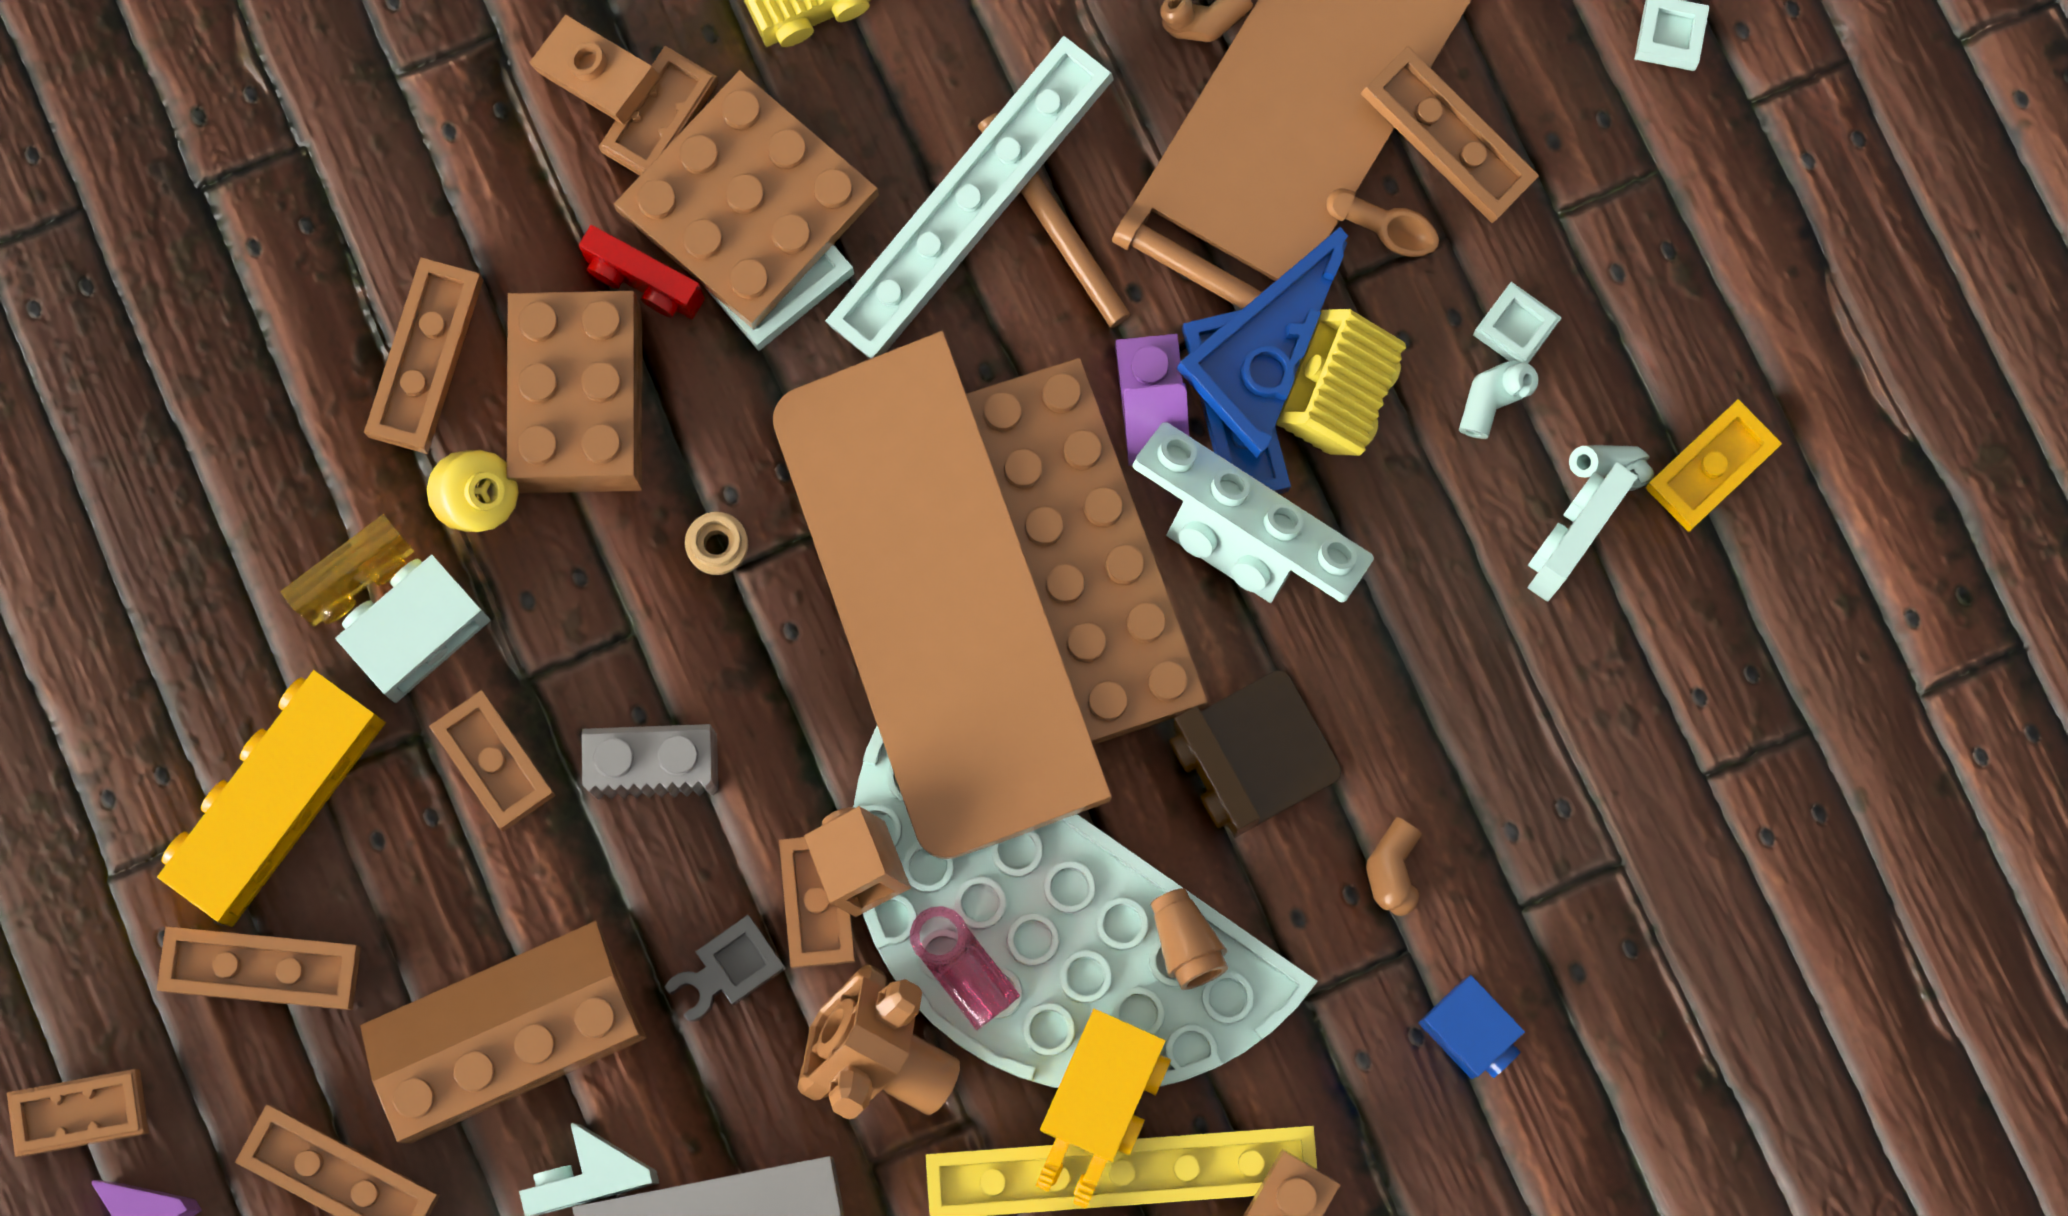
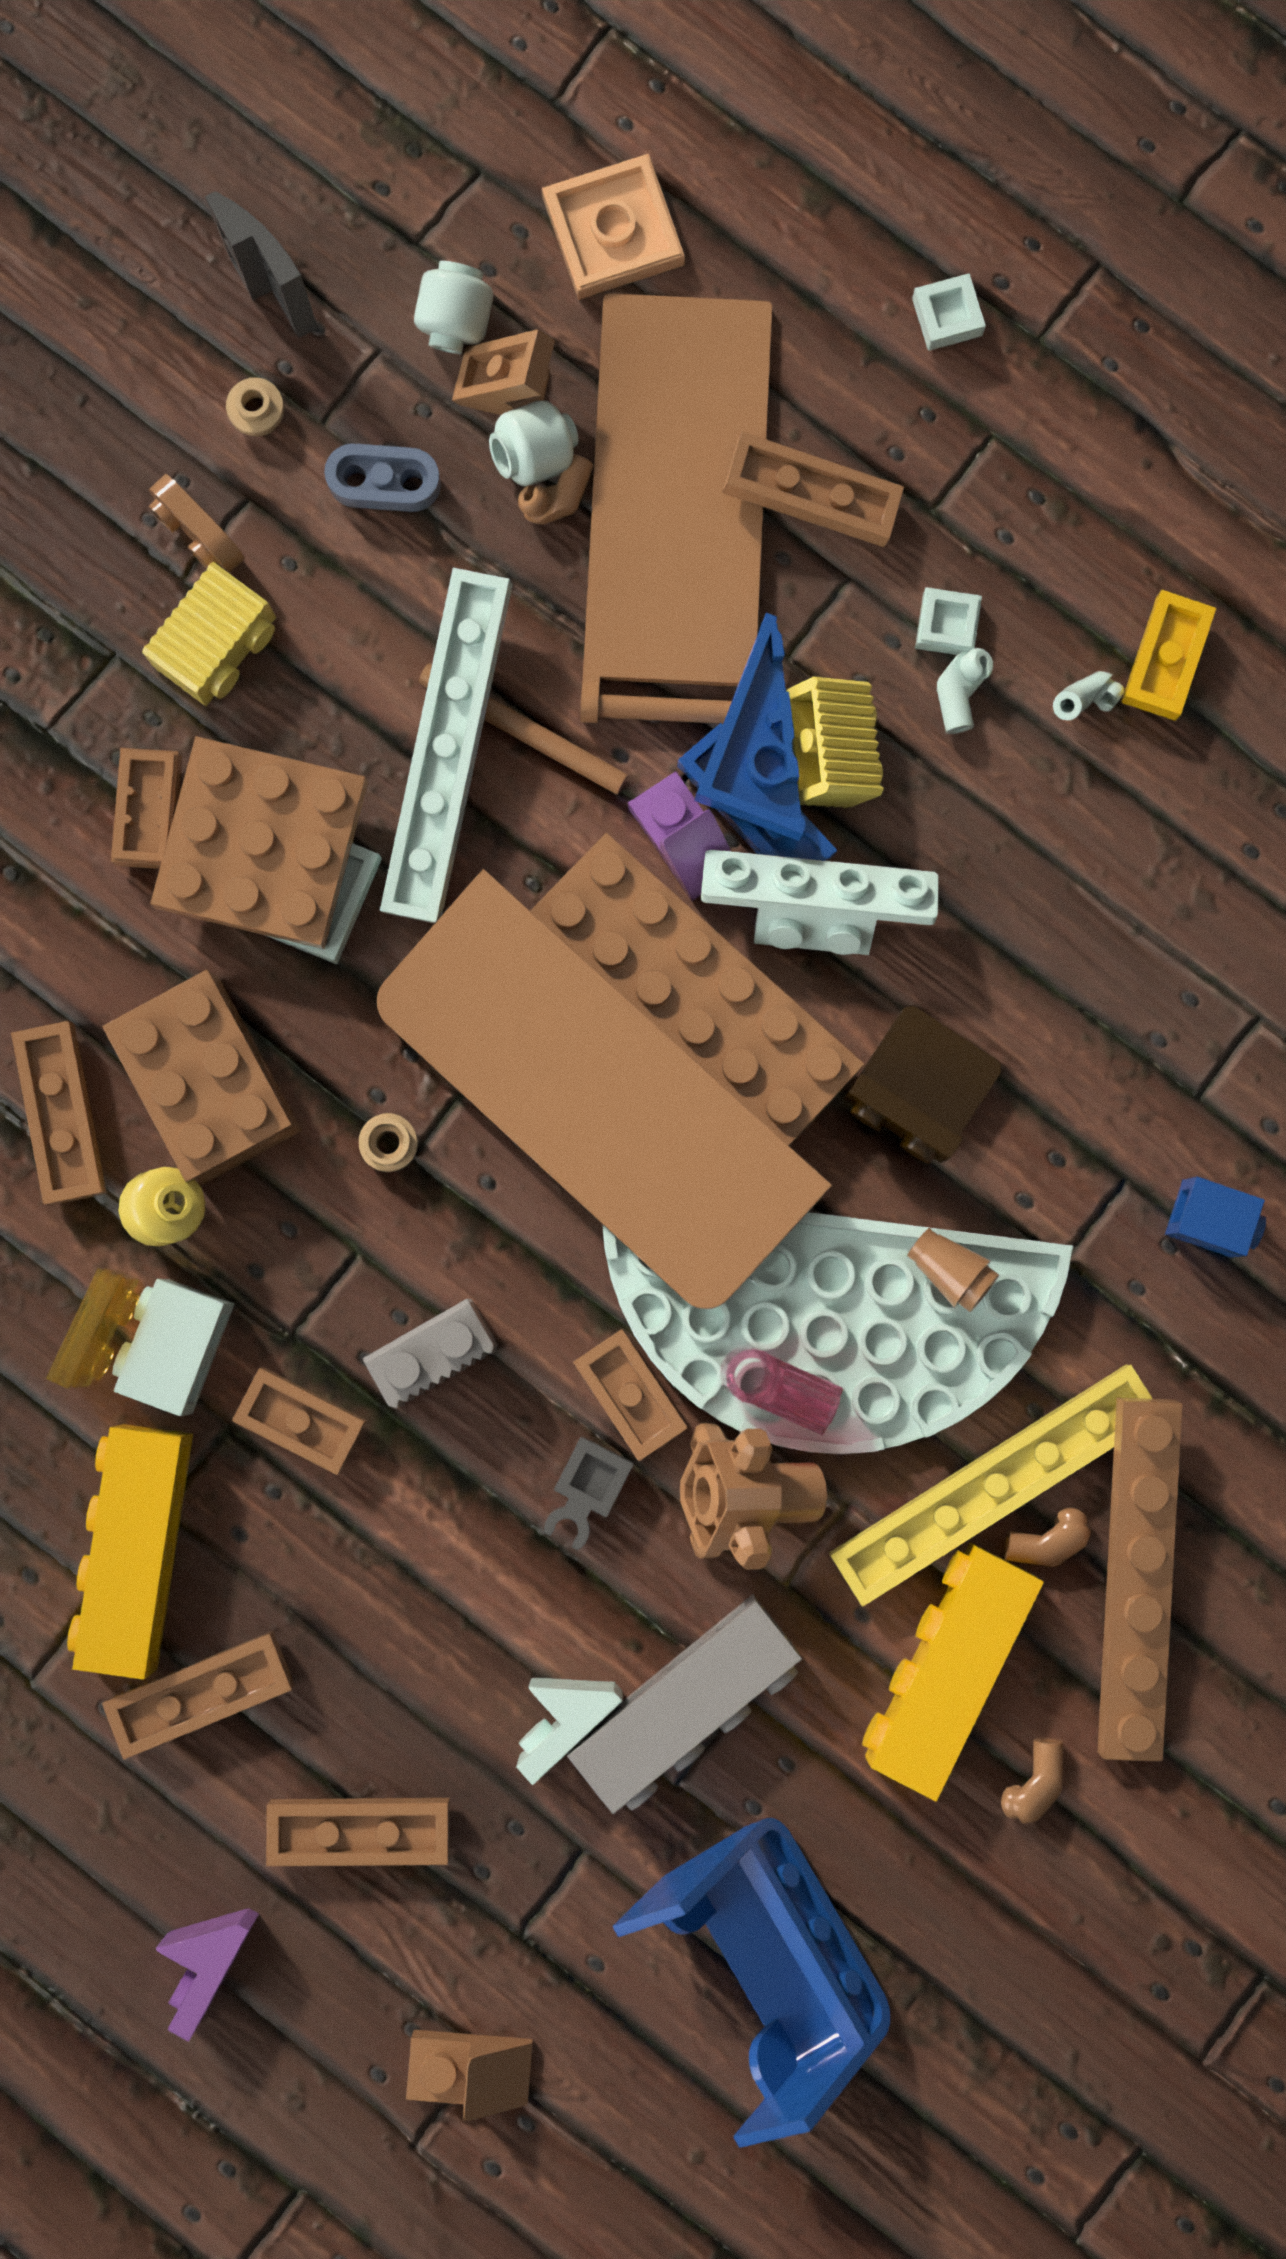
camera: 30 degrees left, 5 degrees up
medium nougat plate [7,1069,149,1157] -> none
medium nougat slope [360,921,647,1144] -> none
medium nougat plate [529,14,661,125] -> none
red plate [578,225,705,320] -> none
medium nougat brick [804,806,911,917] -> none
yellow hinge [1035,1008,1171,1209] -> none
medium nougat piece [1326,188,1439,257] -> none
medium nougat arm [1366,817,1422,916] -> none
light aqua plate [1527,462,1638,602] -> none

